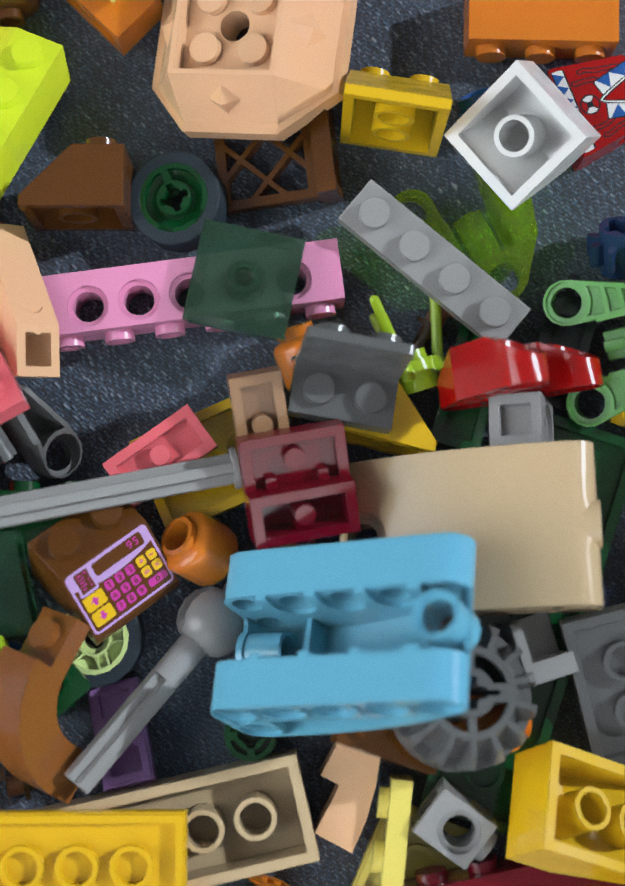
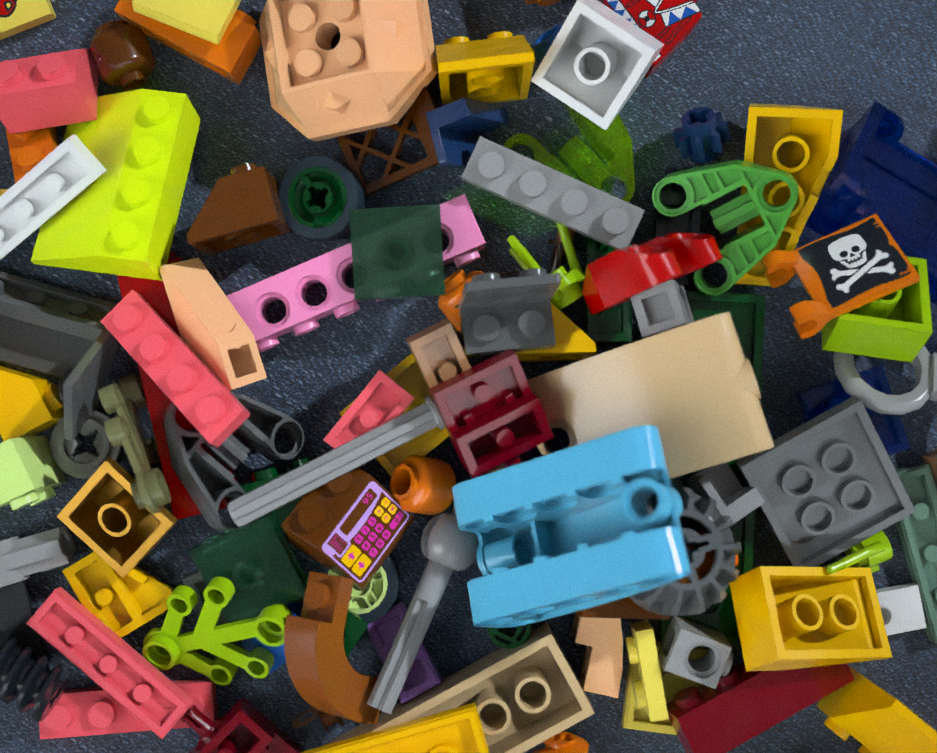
camera: 10 degrees left, 5 degrees up
none -> dark blue panel [426,97,510,169]

